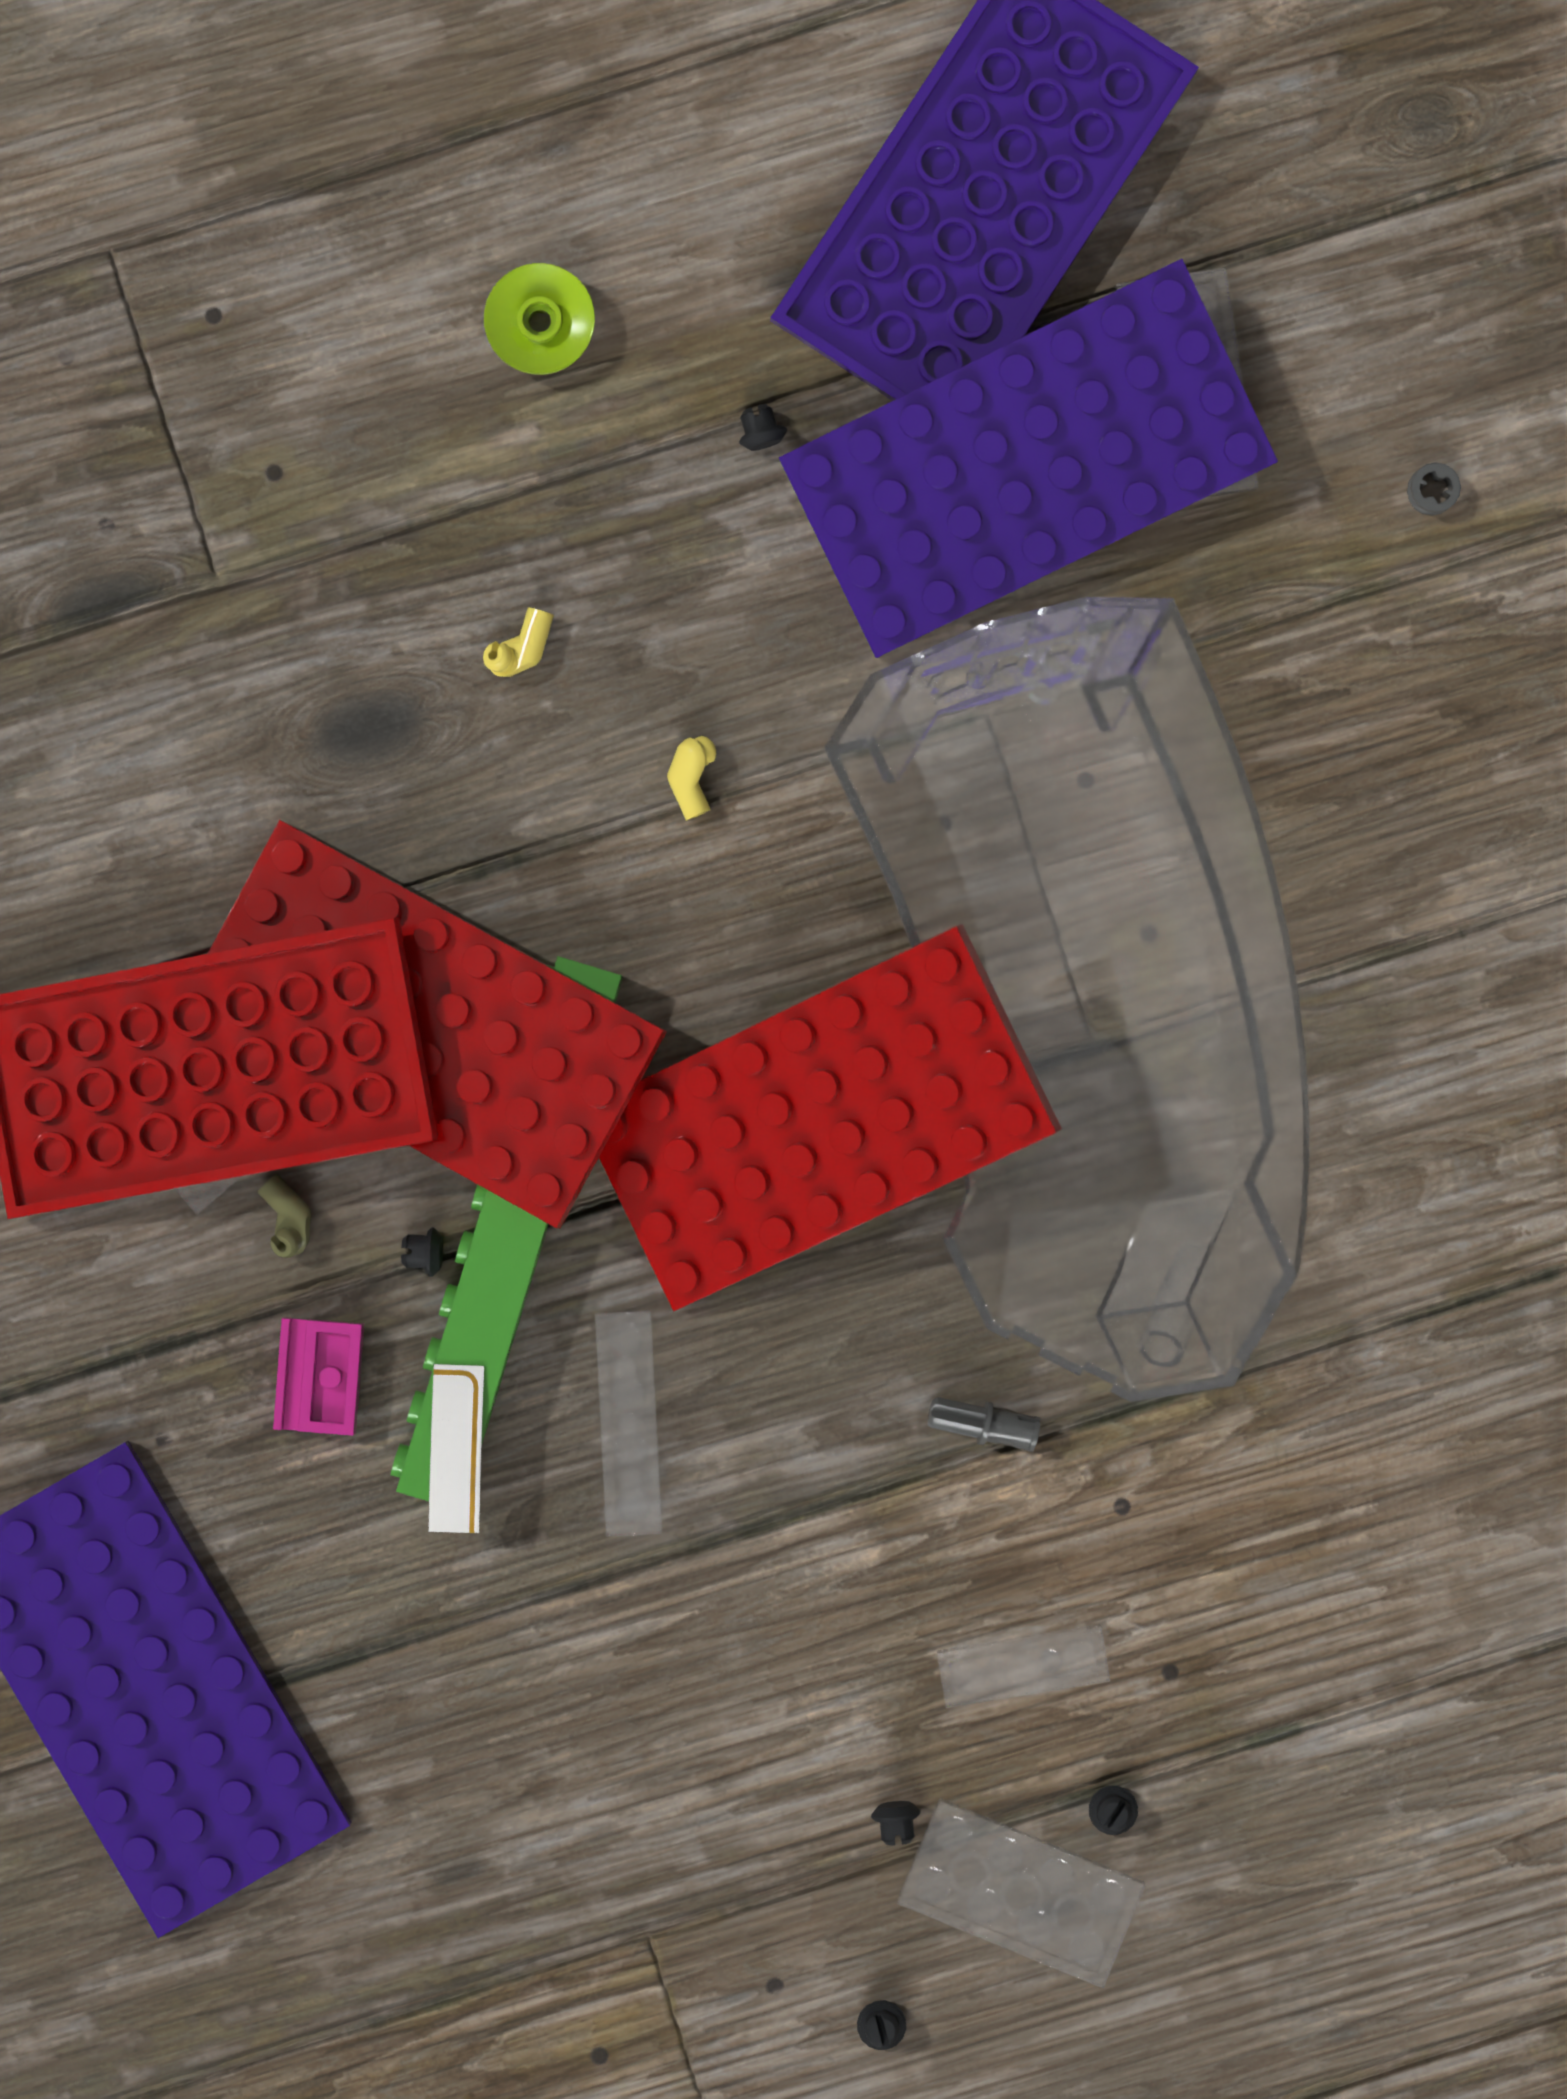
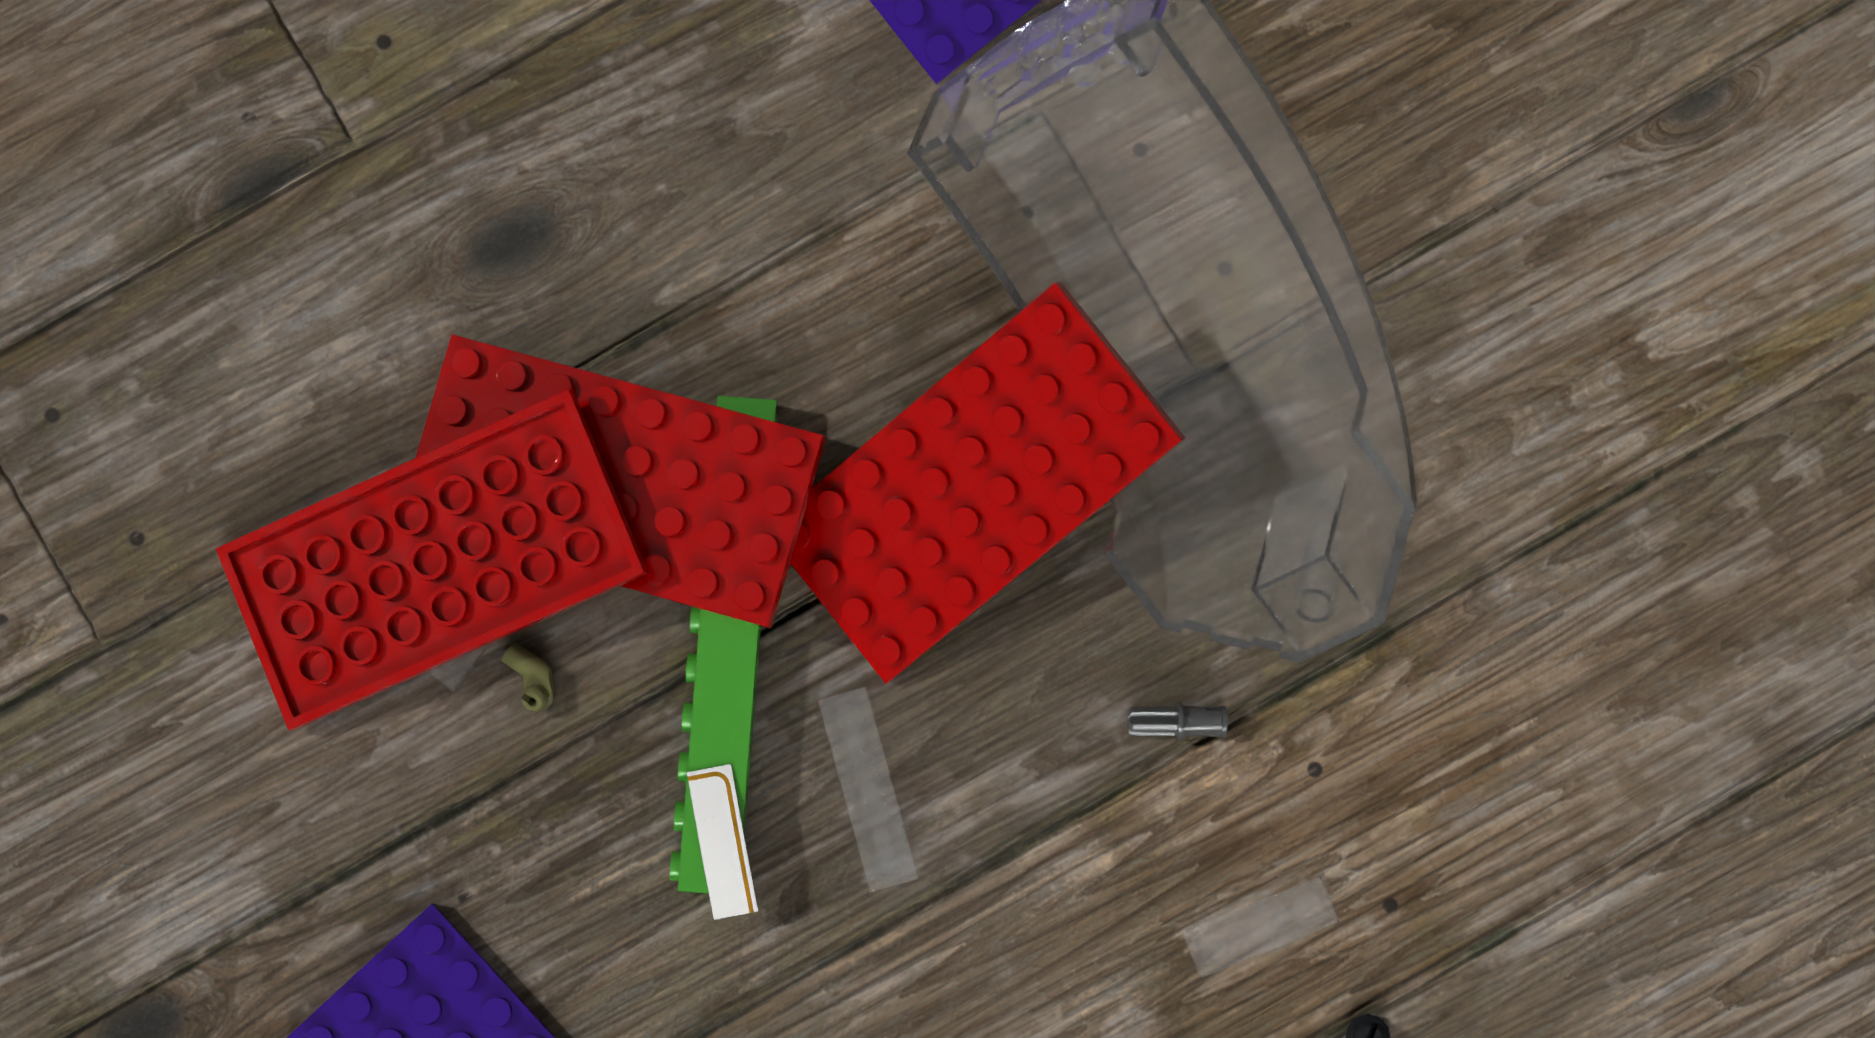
camera: 10 degrees left, 5 degrees down
dark pink plate [273,1317,364,1436] -> none
black piece [401,1227,443,1277] -> none
light yellow arm [483,607,554,677] -> none
light yellow arm [667,736,716,821] -> none

